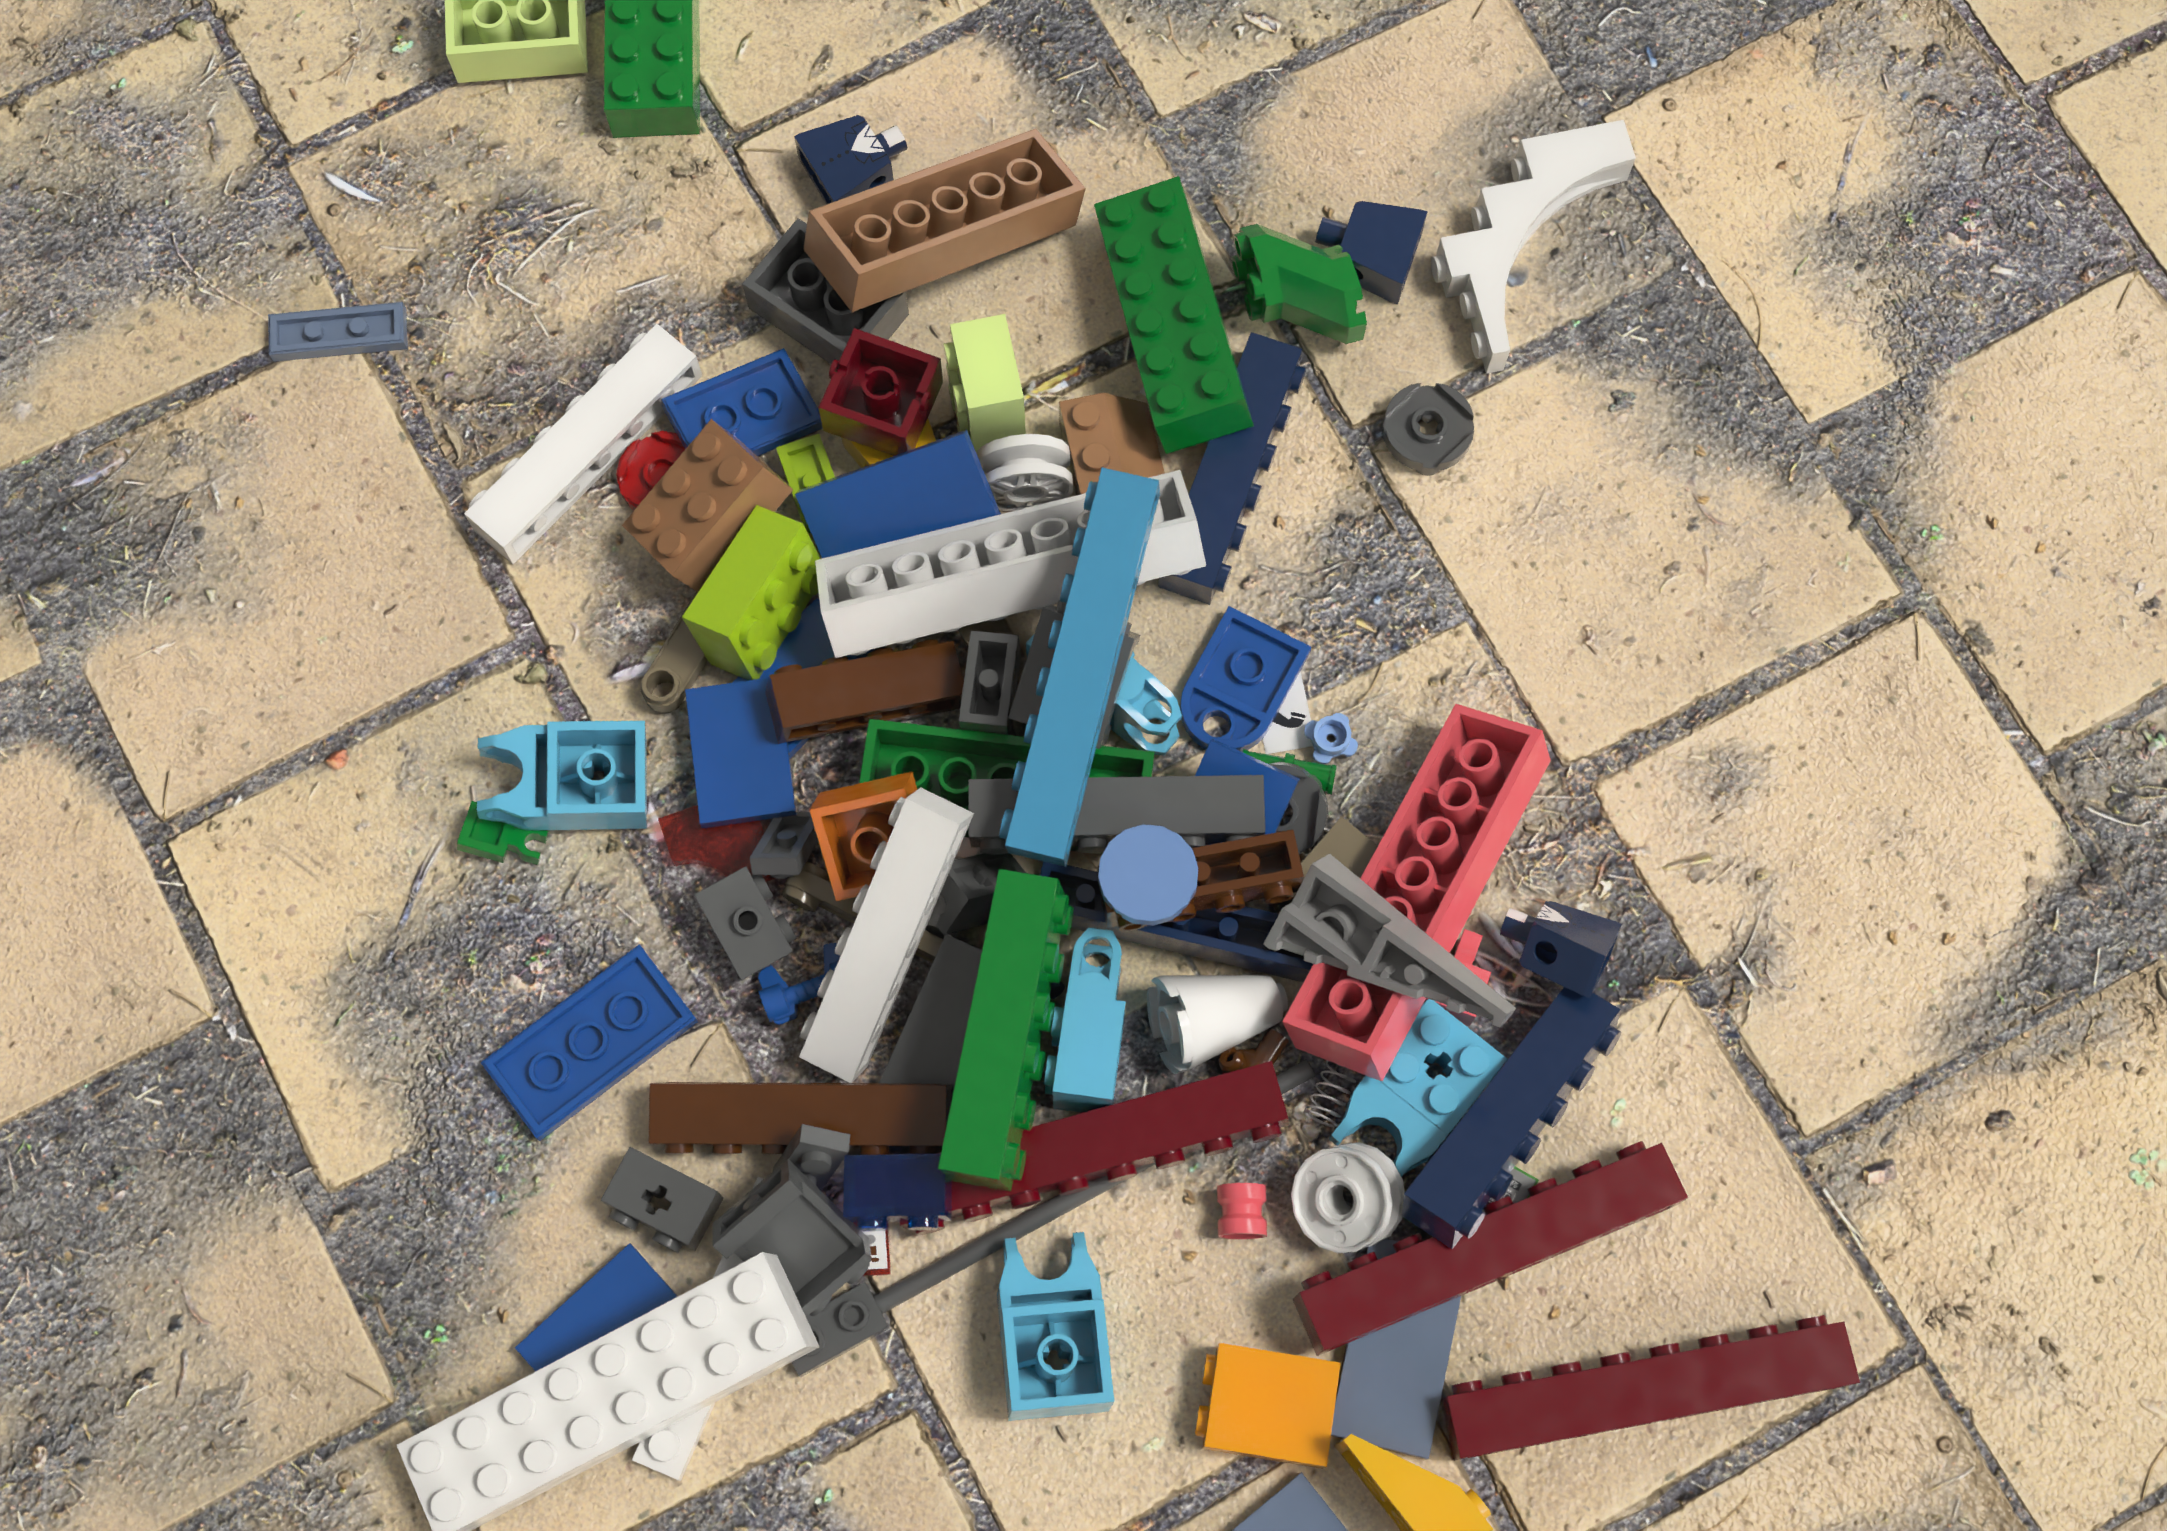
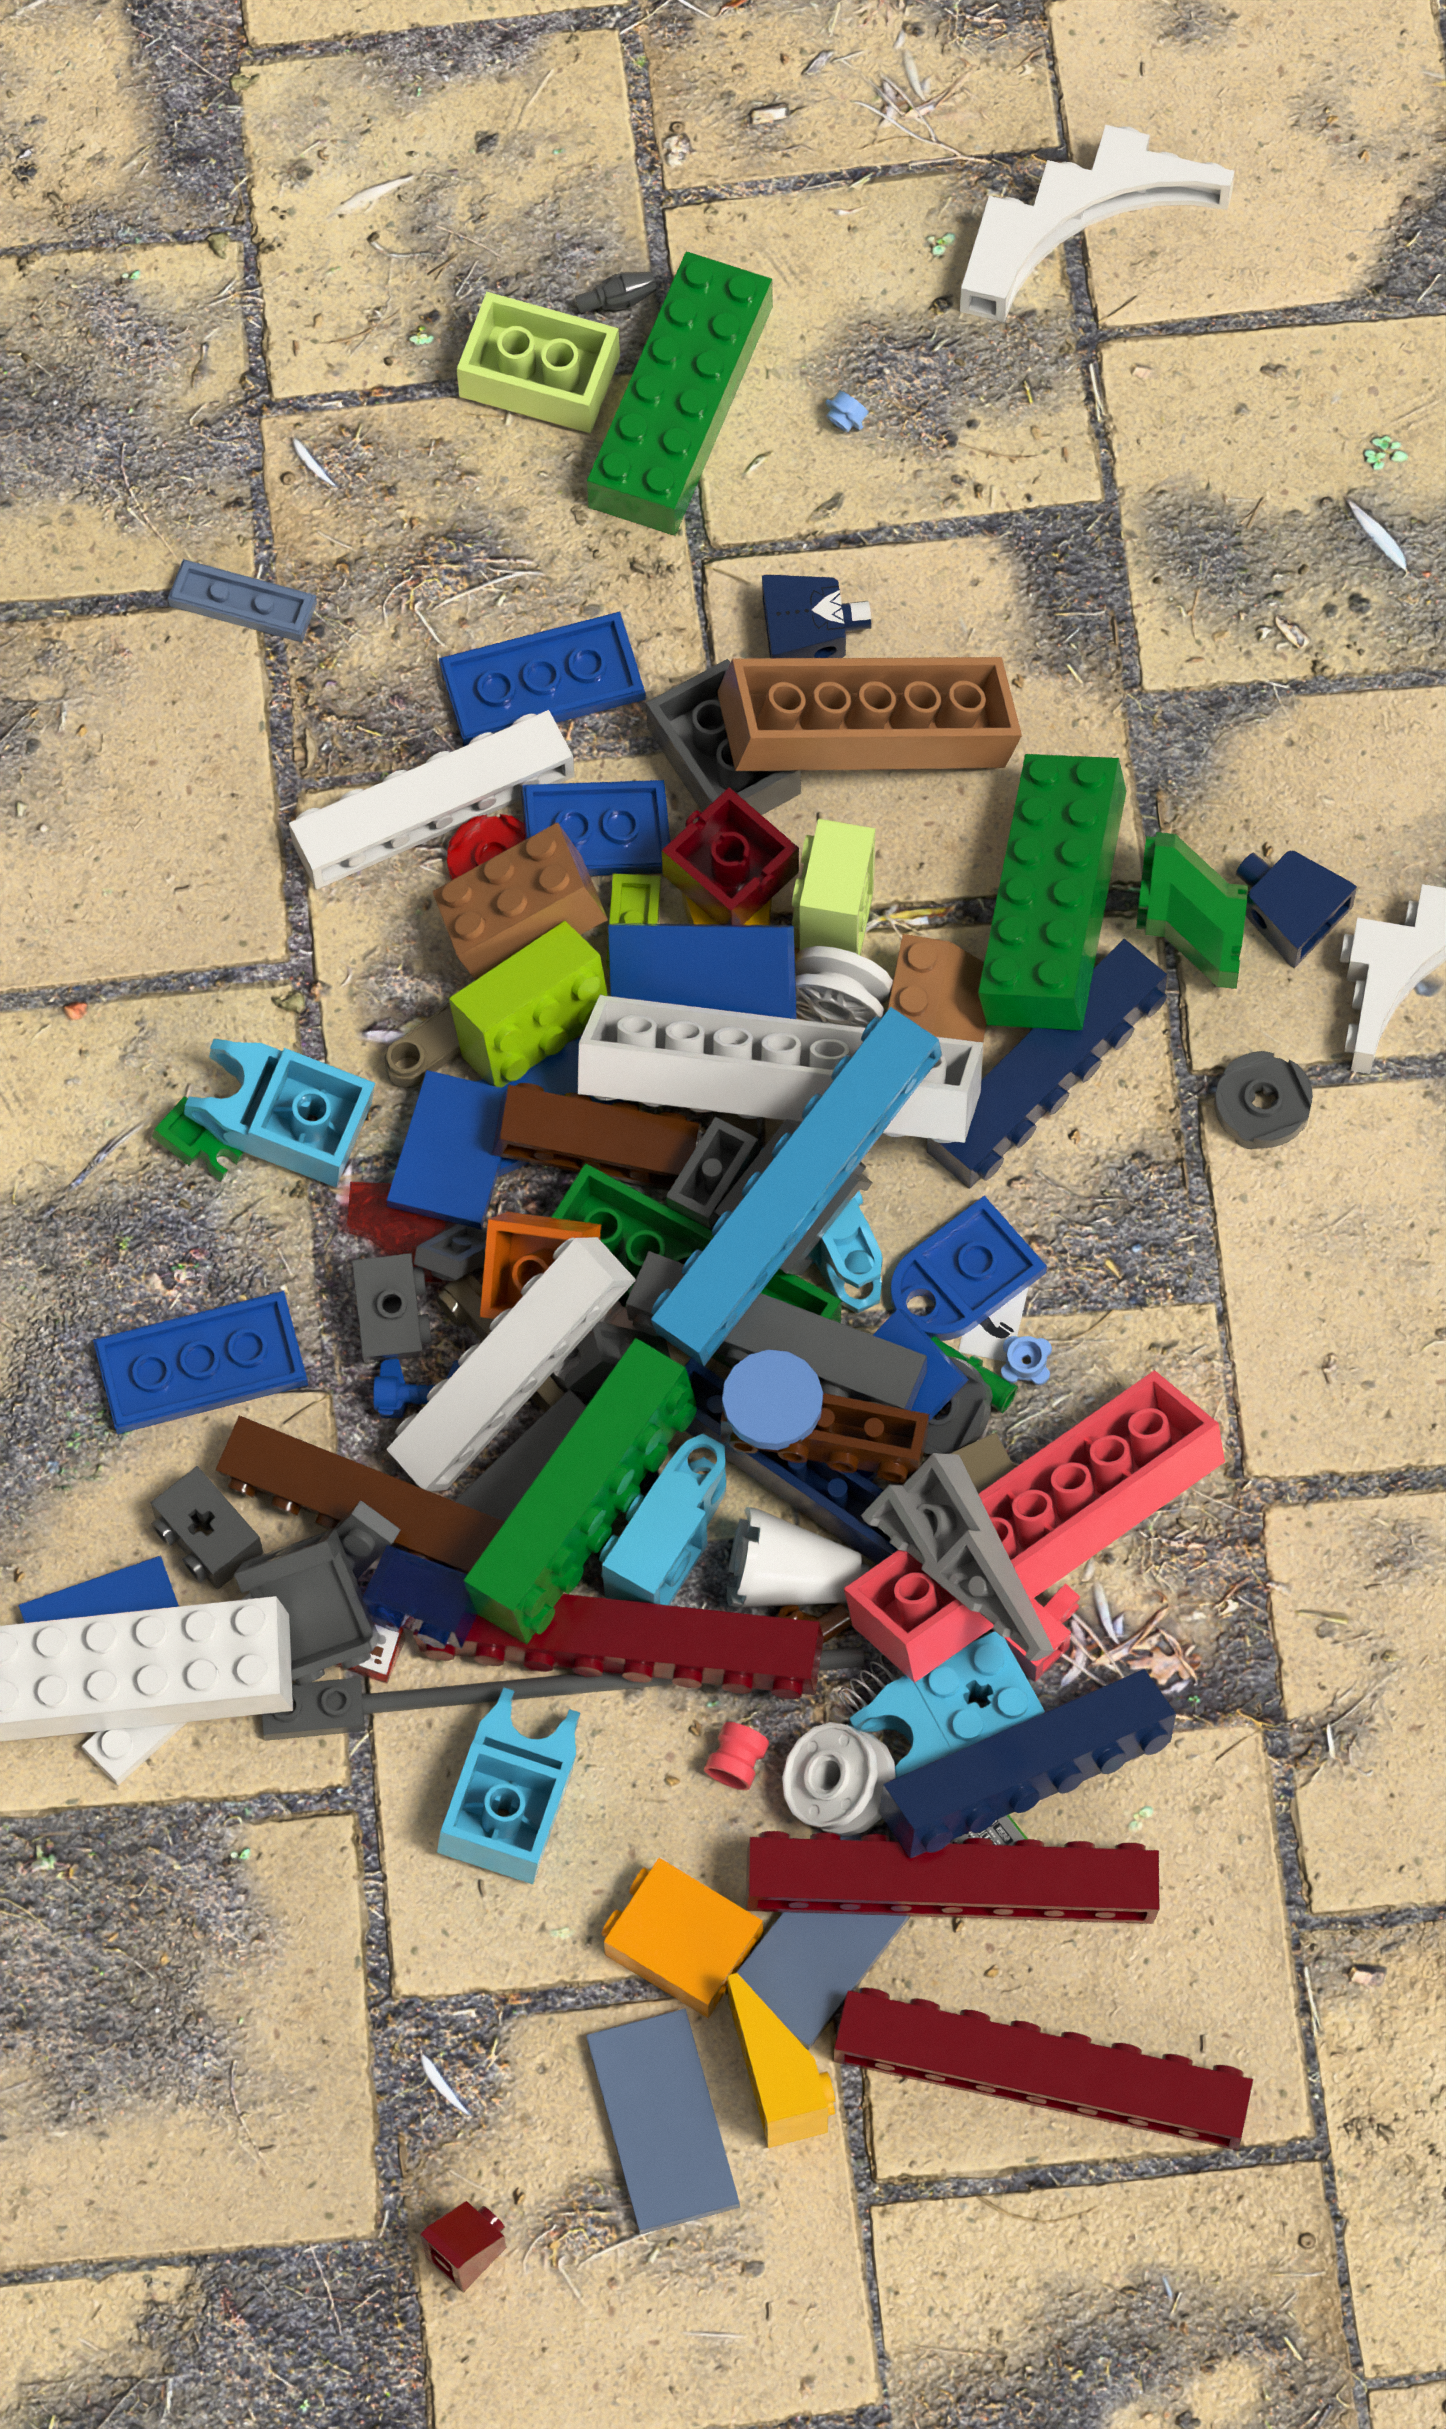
camera: 25 degrees right, 5 degrees down
dark blue torso [1500,901,1622,998] -> none
none -> blue tile [439,612,646,746]

